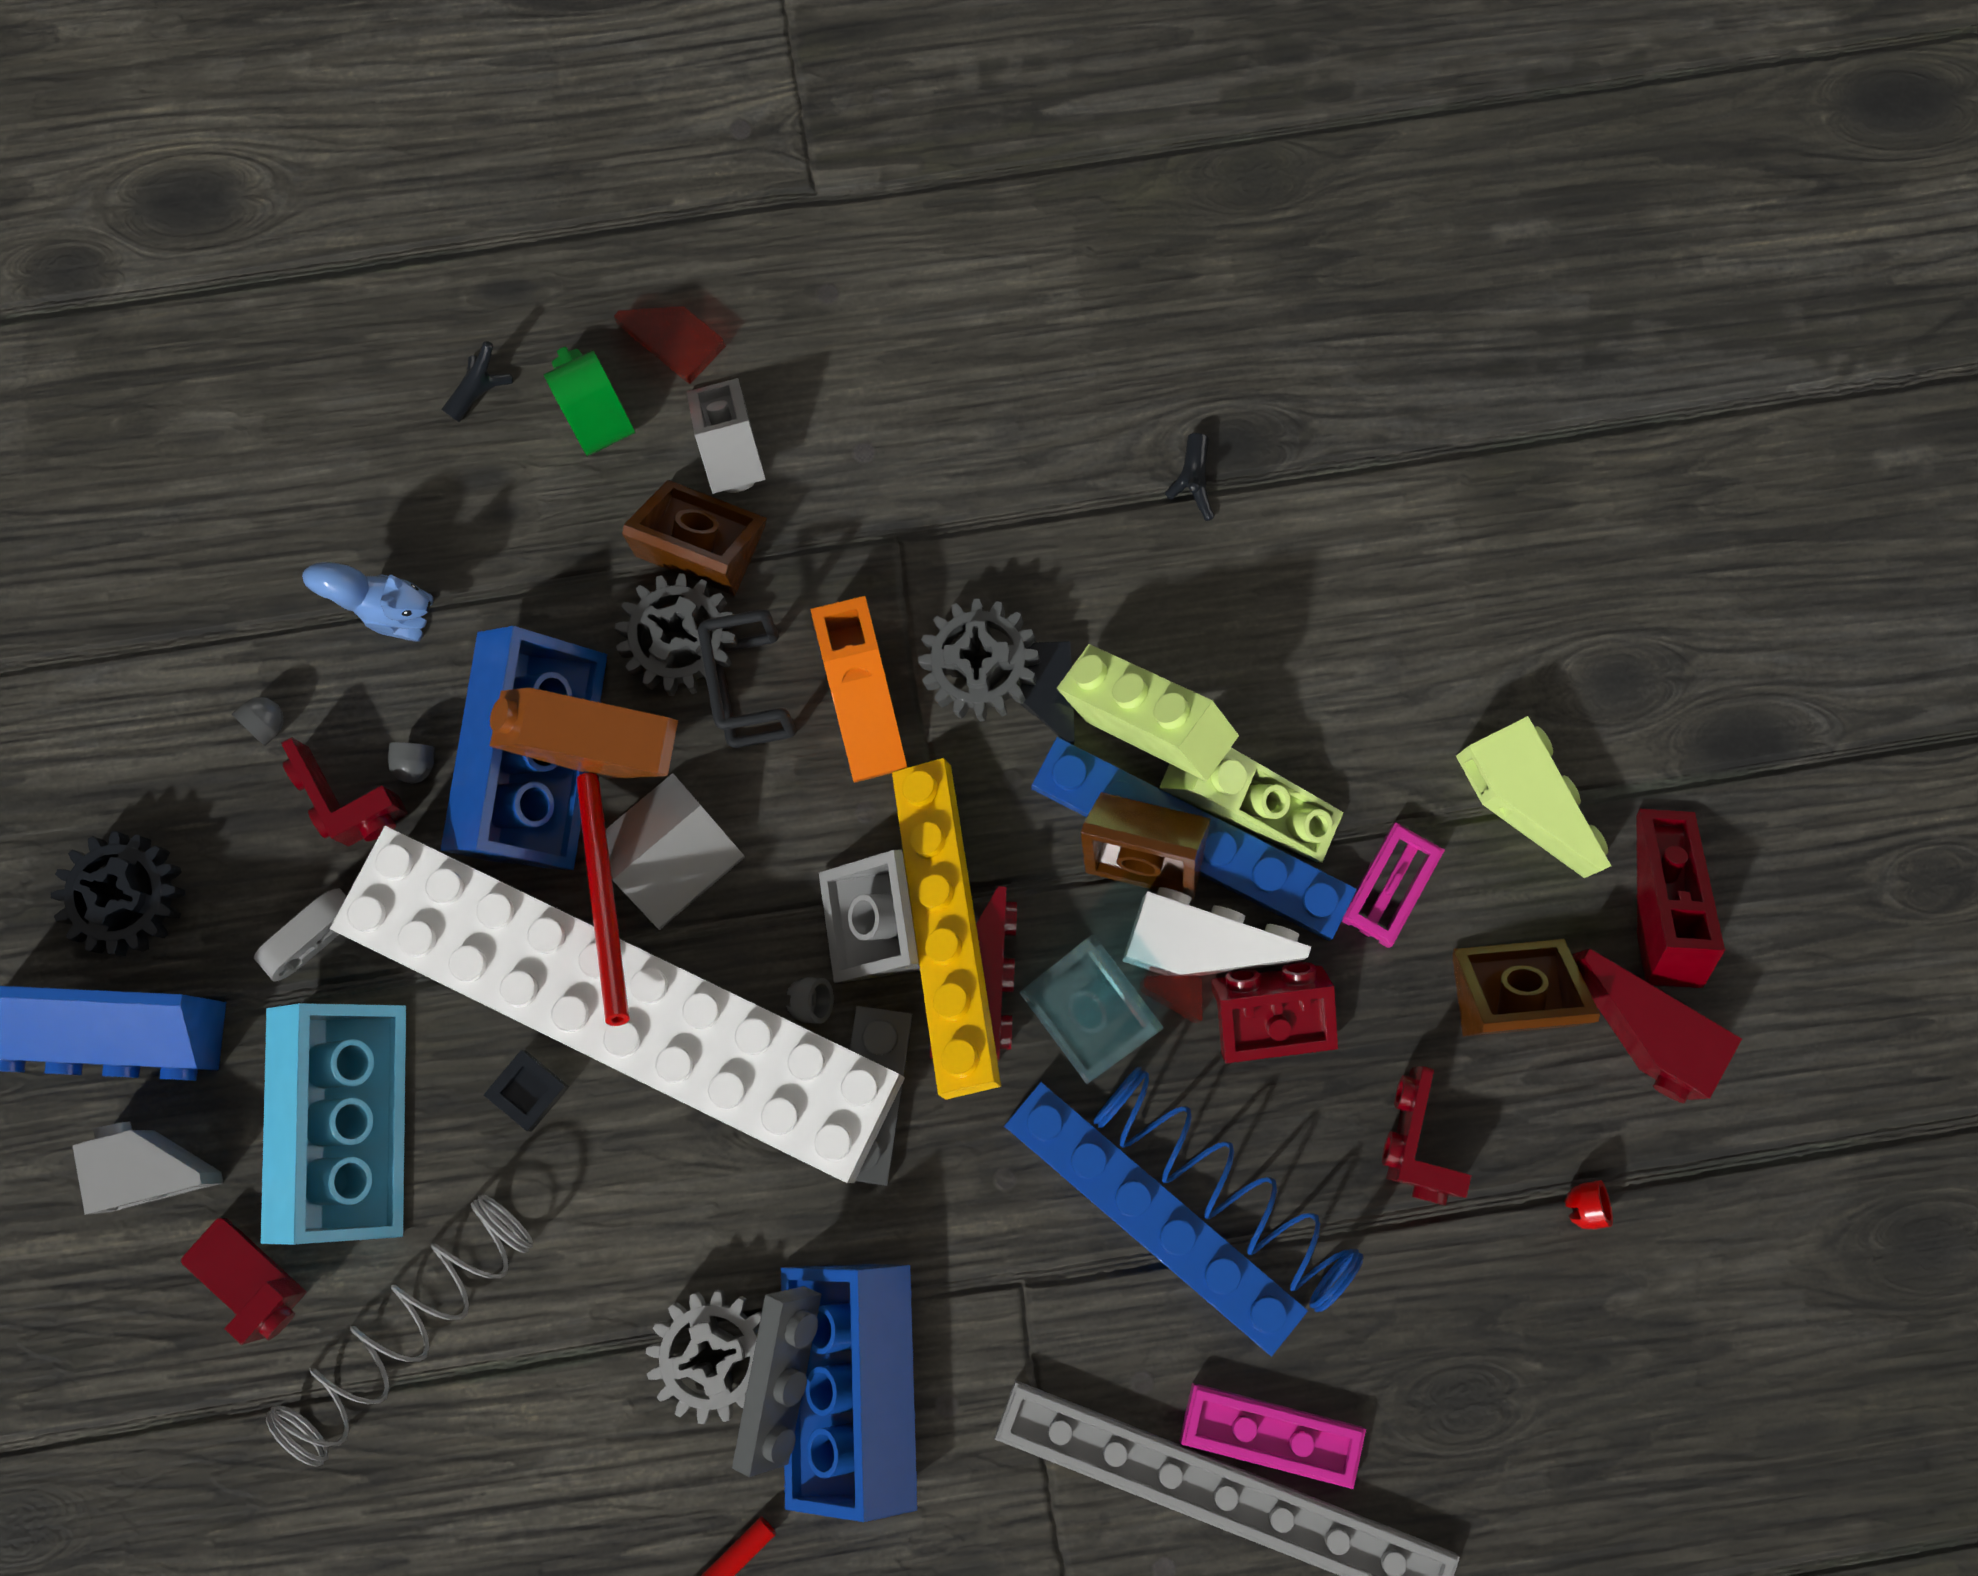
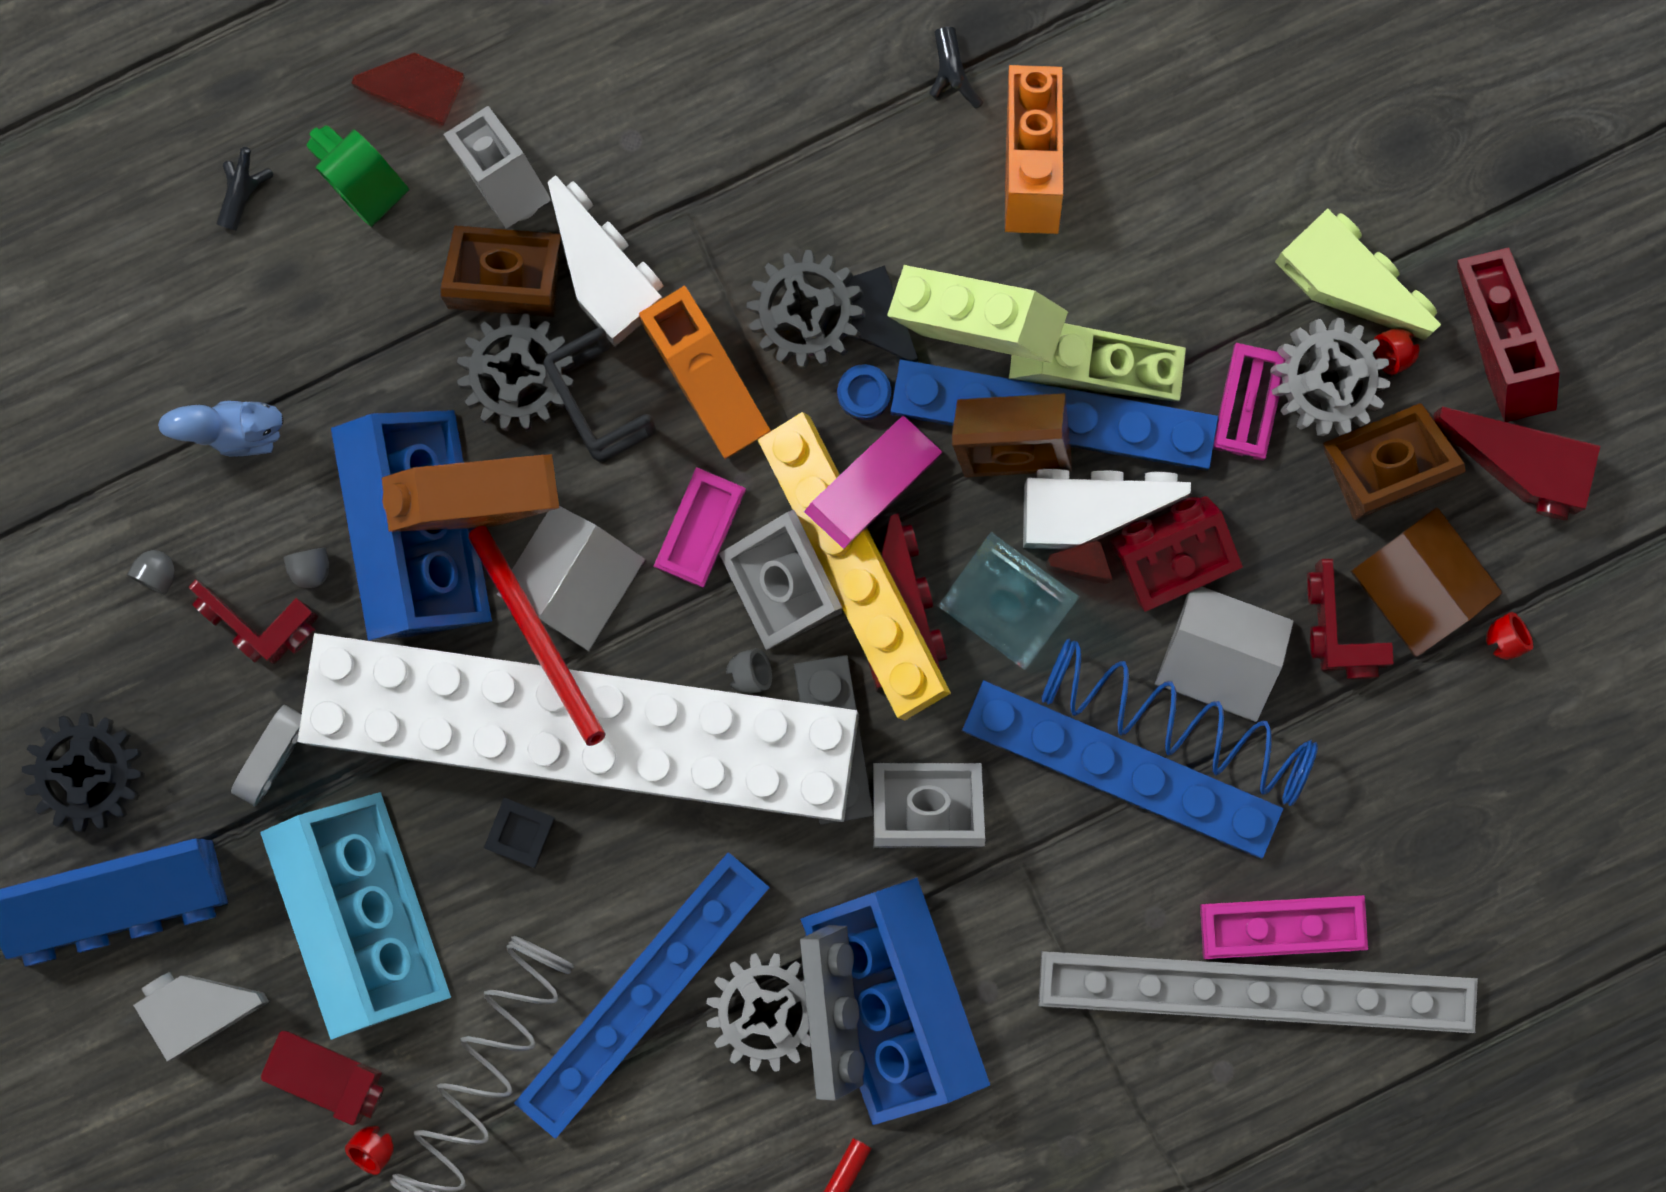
camera: 20 degrees left, 5 degrees up
none -> red hinge [345,1125,394,1175]
none -> blue plate [514,852,770,1139]
none -> white slope [548,175,664,347]
none -> dark pink tile [654,467,746,589]
none -> dark pink tile [804,416,942,549]
none -> blue tile [837,364,891,420]
none -> light grey slope [873,763,985,848]
none -> orange slope [1005,65,1063,234]
none -> light grey slope [1155,586,1294,722]
none -> light grey gear [1270,318,1390,436]
none -> reddish brown slope [1350,507,1502,657]
none -> red hinge [1373,328,1420,375]

